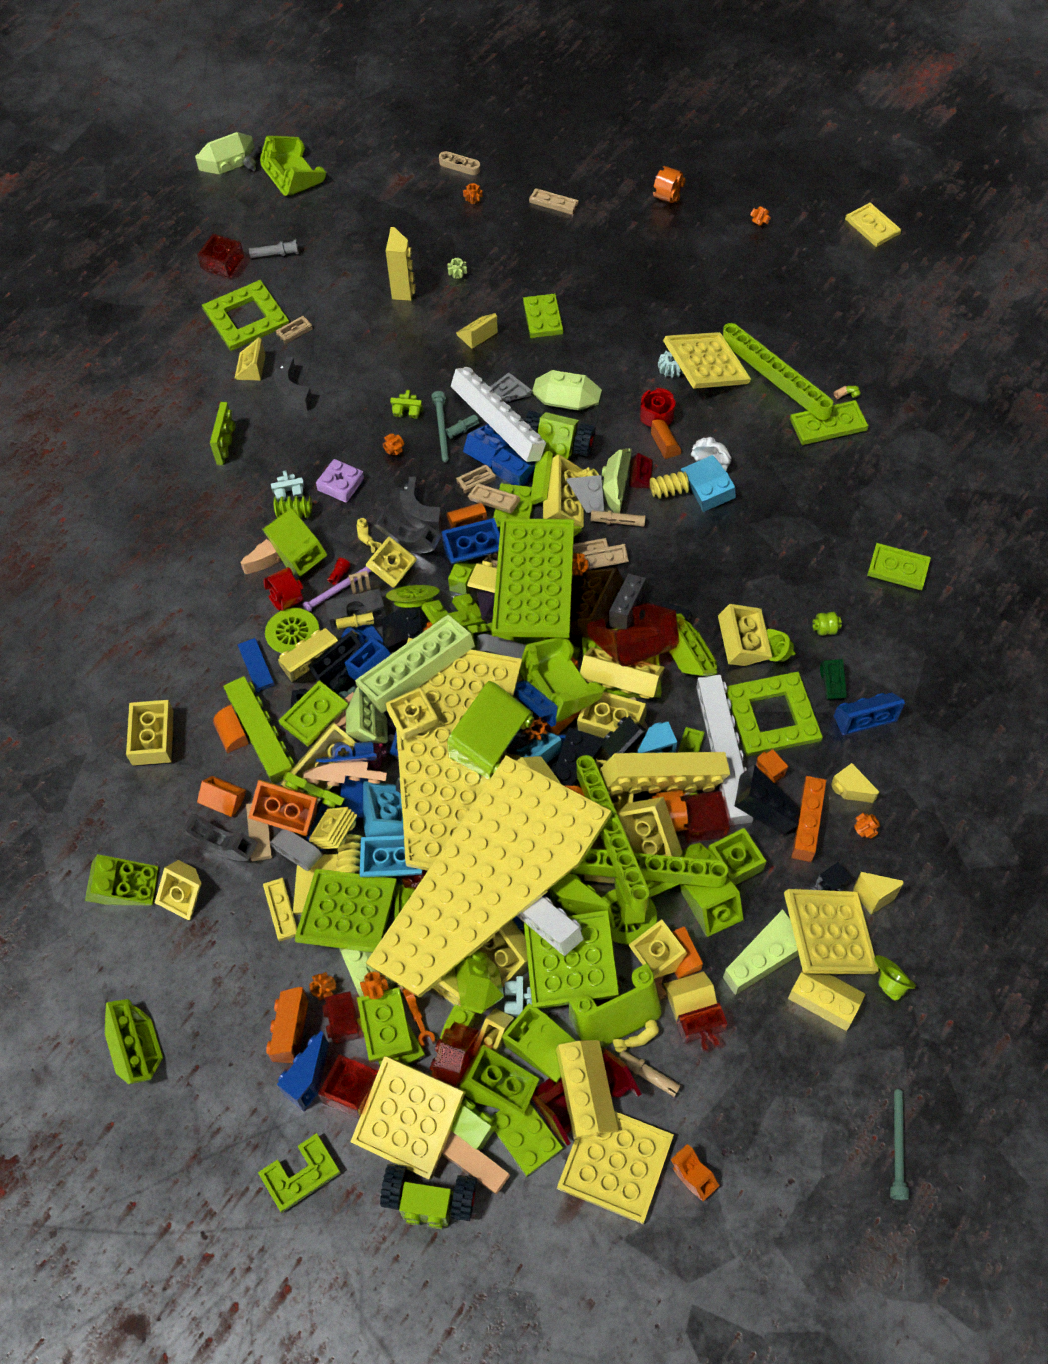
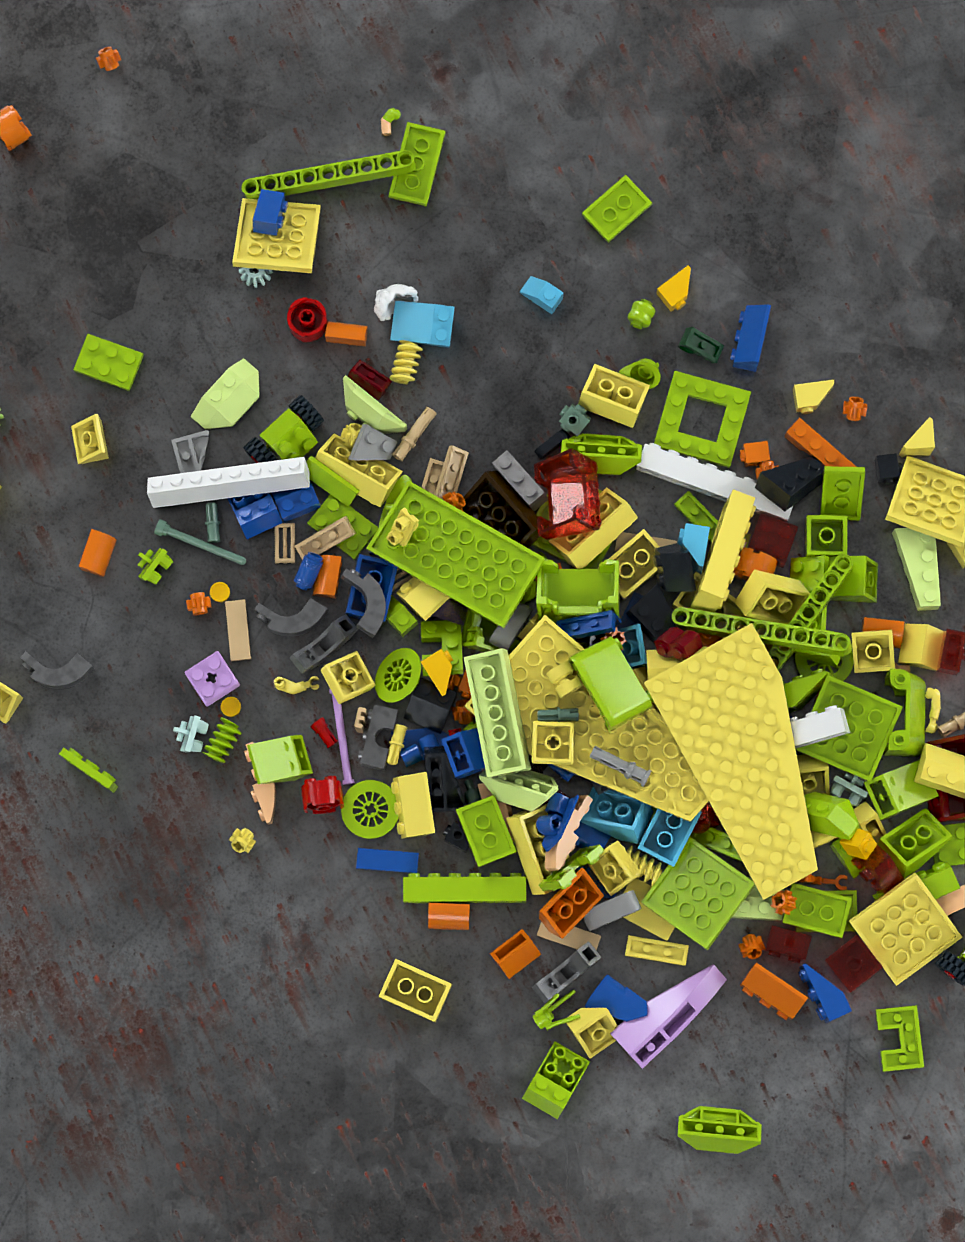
camera: 60 degrees left, 20 degrees up
none -> orange brick [79,529,117,577]
none -> yellow piece [210,582,230,602]
none -> yellow piece [221,697,241,717]
none -> tan tile [225,599,251,662]
none -> light yellow gear [229,828,256,853]
none -> blue brick [253,189,288,236]
none -> blue head [294,552,323,590]
none -> flat silver arch [340,568,386,638]
none -> light yellow hips [386,507,419,547]
none -> yellow slope [421,648,453,696]
none -> medium azure slope [519,276,563,314]
none -> lime plant [533,990,580,1030]
none -> sand green axle [537,707,579,722]
none -> light yellow wheel [546,660,583,699]
none -> sand green brick [559,403,591,436]
none -> blue panel [585,975,648,1022]
none -> light grey pin [590,746,652,787]
none -> lavender wedge [610,964,727,1069]
none -> dark red brick [654,627,703,660]
none -> yellow slope [656,265,691,312]
none -> lime plate [820,466,865,521]
none -> yellow brick [840,829,877,860]

